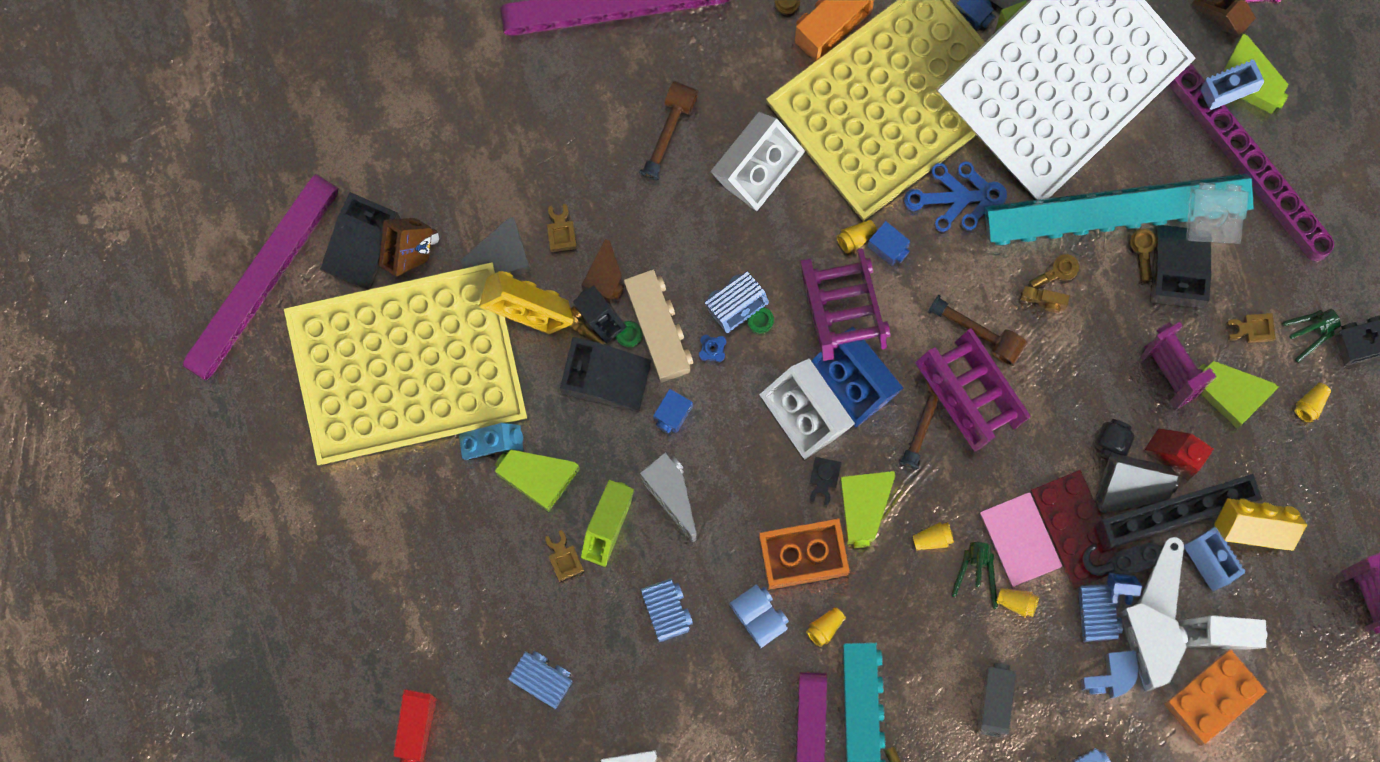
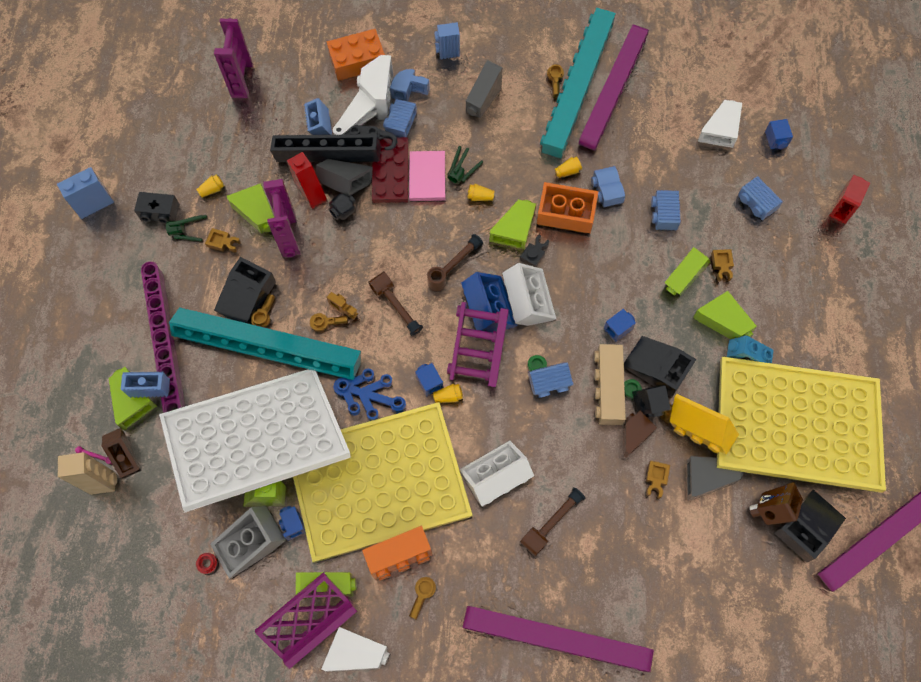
camera: 160 degrees left, 10 degrees down
light grey slope [640,453,697,543] -> none
blue plate [699,335,726,362] -> none
magenta fence [915,328,1031,452] -> none
yellow cone [997,588,1039,618] -> none
blue tile [1107,573,1142,605] -> none
white slope [1179,616,1267,649] -> none
clear plate [1186,183,1249,244] -> none
yellow brick [1214,499,1307,551] -> none

